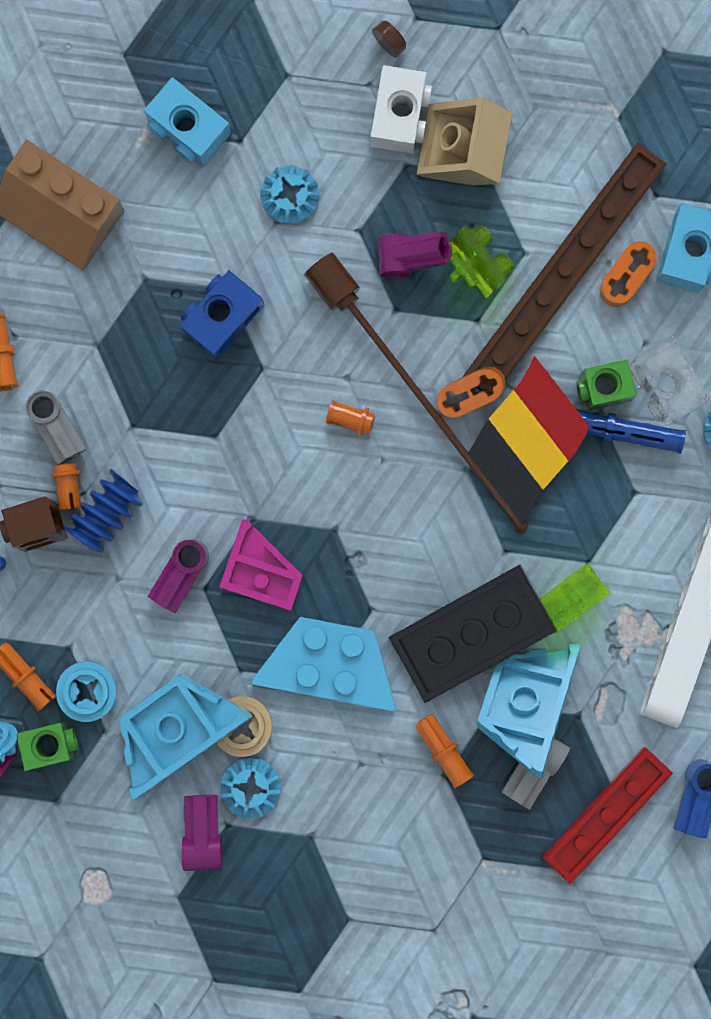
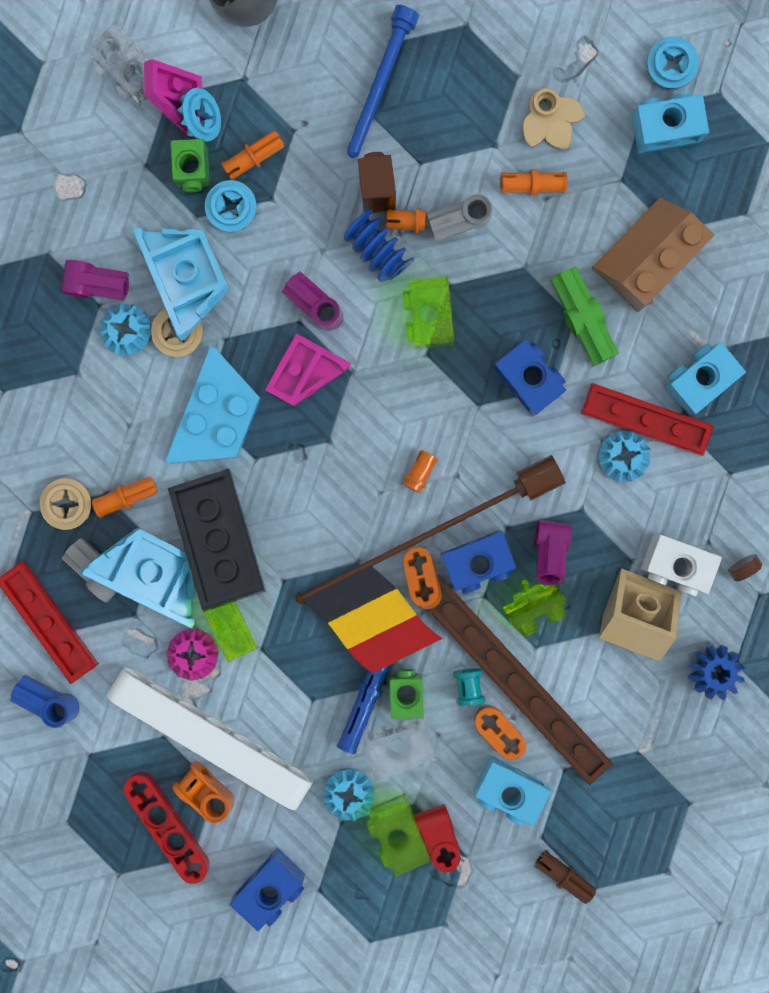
camera: 105 degrees right, 5 degrees up
none -> tan gear [40,478,93,530]
none -> dark pink gear [166,629,218,681]
none -> clear neon green brick [403,277,454,350]
none -> blue brick [440,531,516,594]
none -> teal bush [453,668,485,706]
none -> bright green piece [550,266,619,367]
none -> red tile [580,383,714,456]
none -> blue gear [688,645,745,700]

